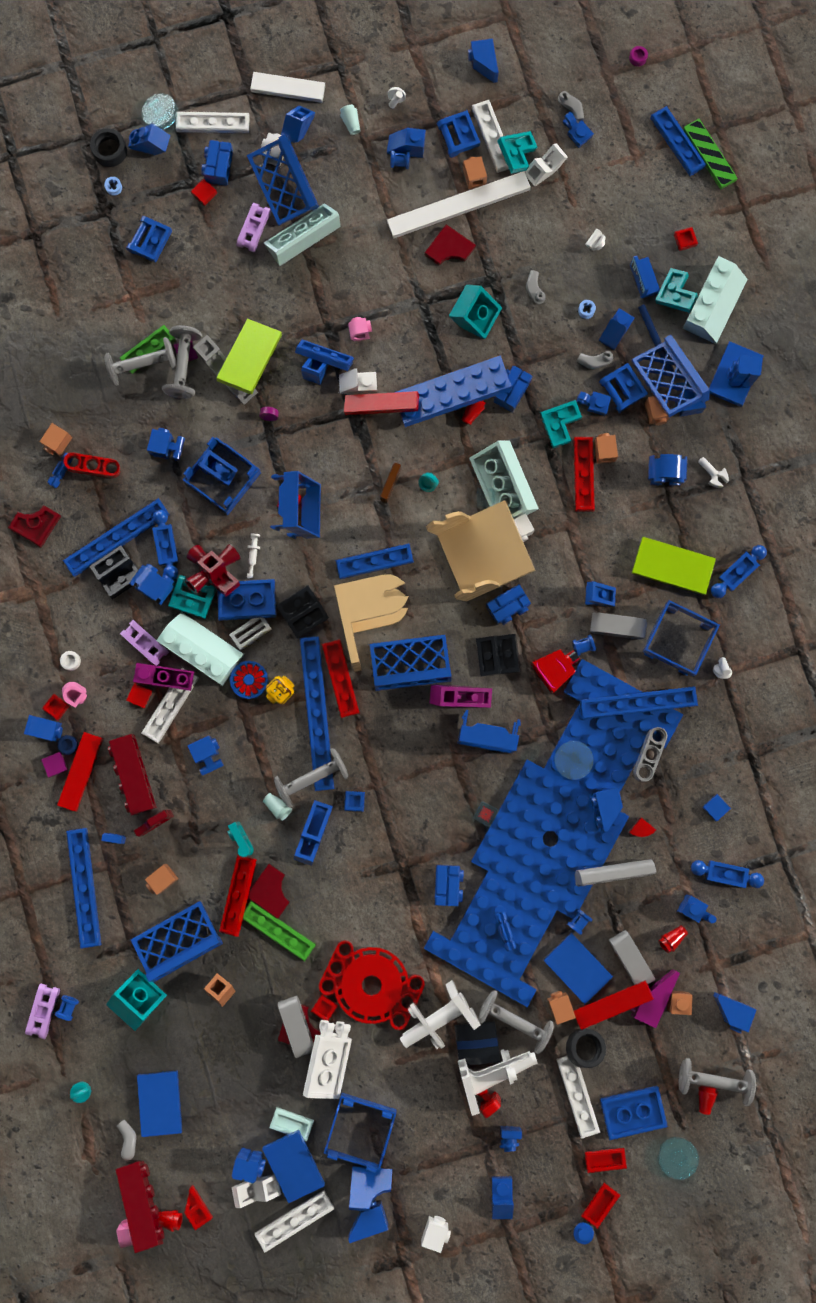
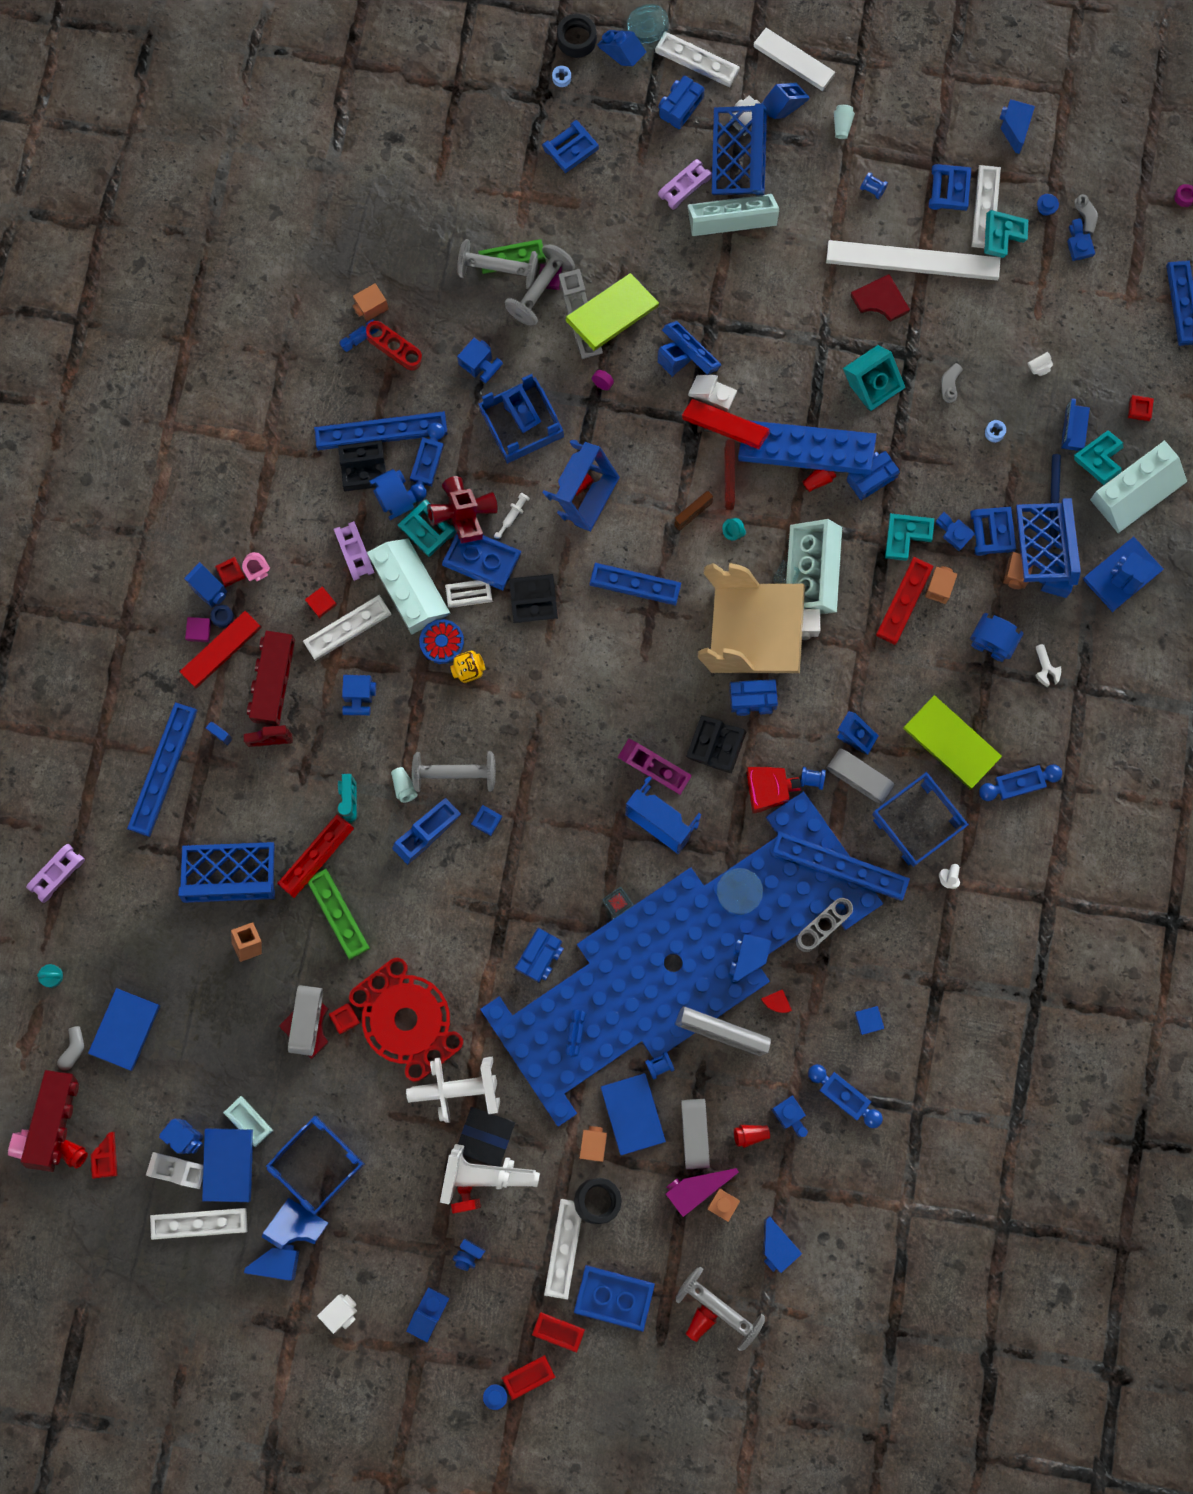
camera: 30 degrees right, 5 degrees down
dark red tile [8,506,61,548] -> none
blue bush [55,995,79,1021] -> none
white tile [60,651,81,671] -> none
teal slope [106,969,167,1031] -> none
magenta slope [133,663,194,691] -> none
nougat brick [145,864,178,895] -> none
red tile [191,179,217,206] -> none
dark red tile [248,863,290,918] -> none
blue tile [300,636,334,791] -> none
white tile [303,1020,352,1099] -> none
red tile [322,639,360,718] -> none
tan piece [334,574,409,672] -> none
bright pink plate [348,317,372,341] -> none
blue fence [370,635,452,691] -> none
white plate [387,87,406,109] -> none
blue slope [387,128,426,158] -> none
nougat brick [463,156,487,189] -> none
light grey hose [478,991,554,1054] -> none
white slope [524,144,568,186] -> none
red tile [574,980,654,1030] -> none
light grey arm [576,351,613,370] -> none
blue slope [599,308,635,350] -> none
clear light blue tile [658,1137,699,1180] -> none
none -> clear red tile [724,439,735,510]
none -> blue plate [1037,194,1059,216]

